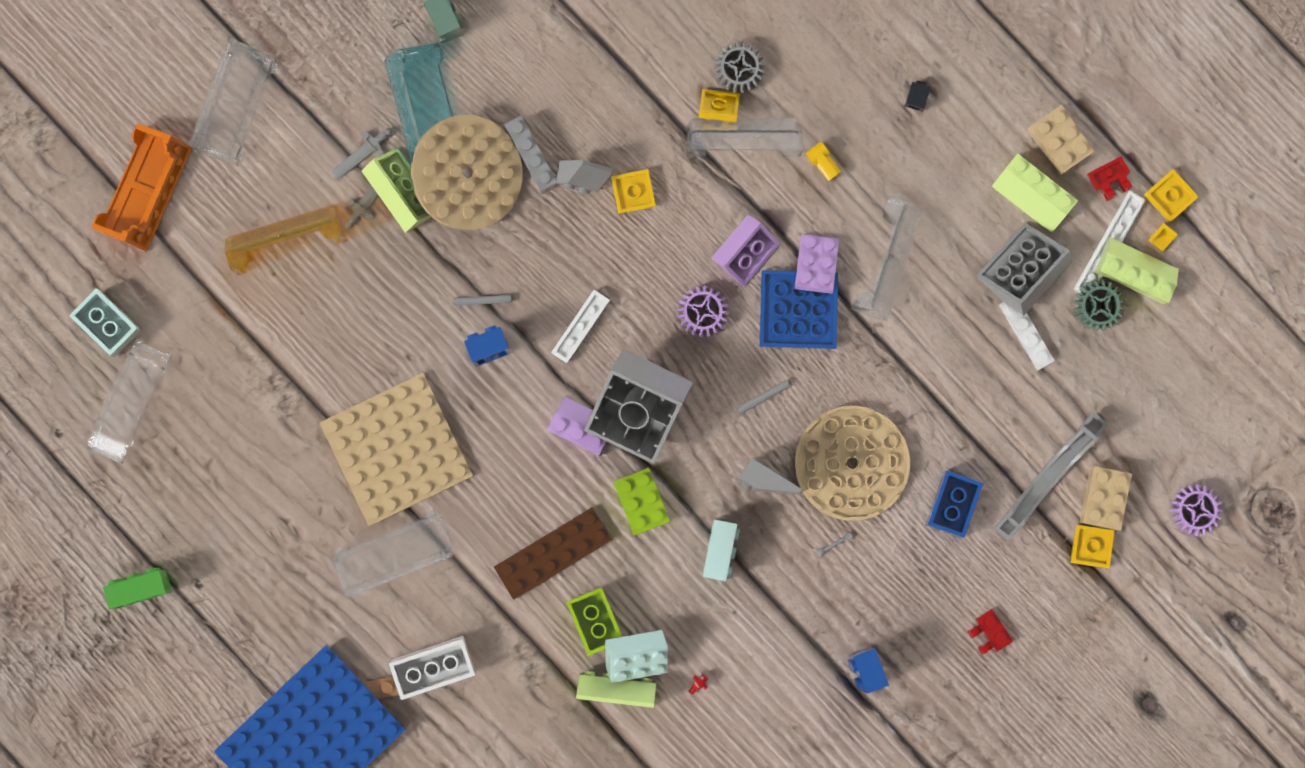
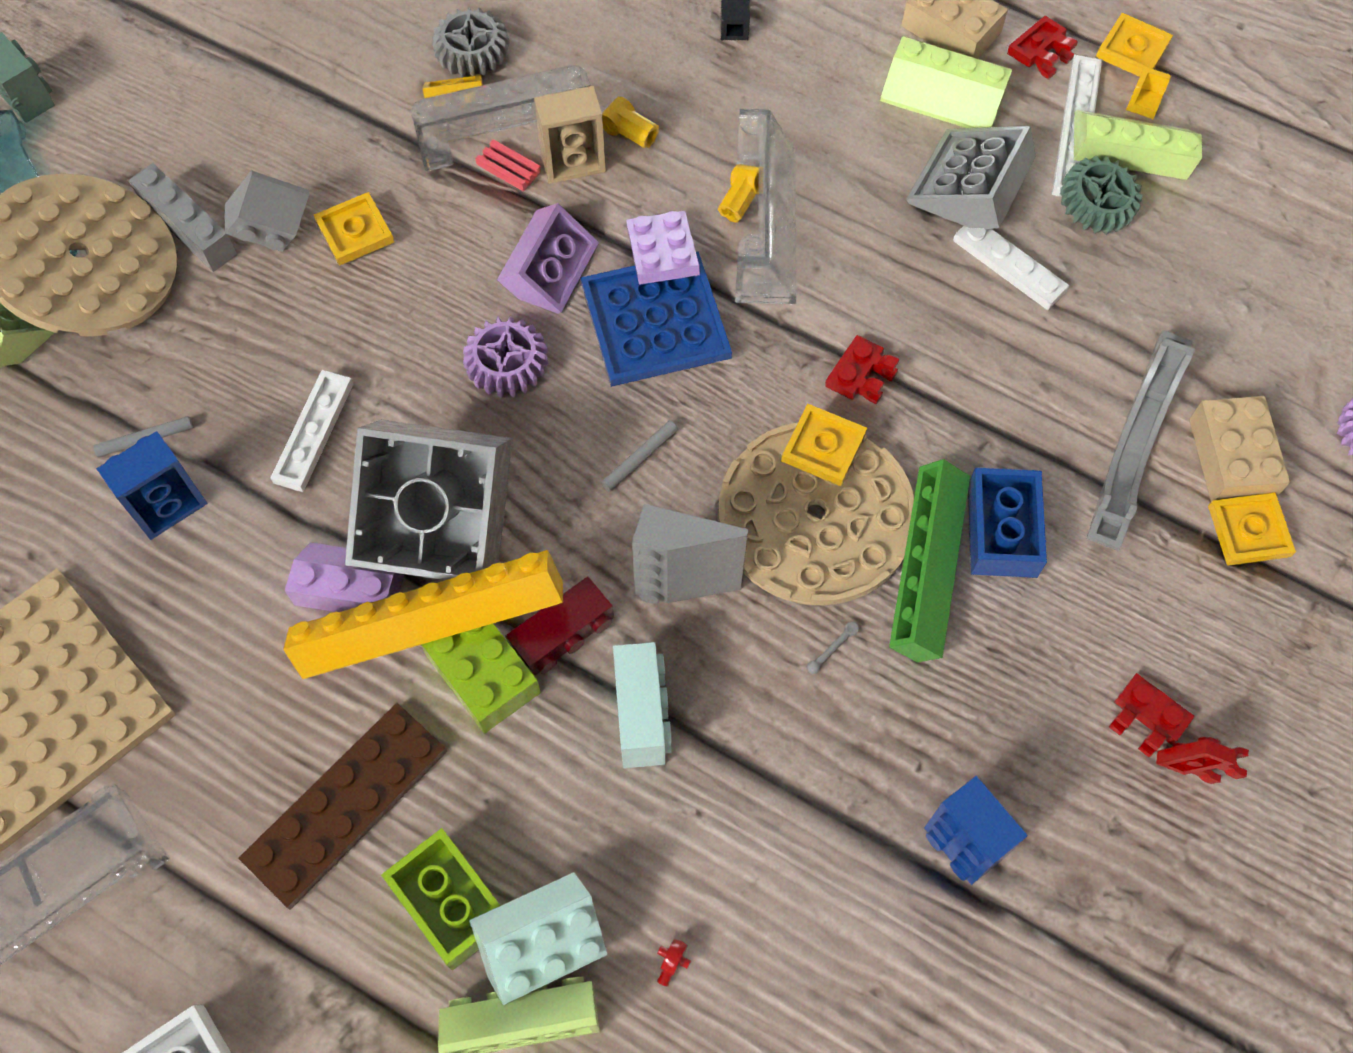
camera: 15 degrees left, 20 degrees down
none -> yellow brick [283,550,563,679]
none -> coral tile [475,139,541,192]
none -> dark red brick [505,576,614,676]
none -> tan brick [534,86,606,184]
none -> yellow piece [717,164,770,223]
none -> yellow plate [781,403,867,486]
none -> red plate [825,335,900,404]
none -> bright green brick [889,459,970,662]
none -> red plate [1156,737,1249,784]

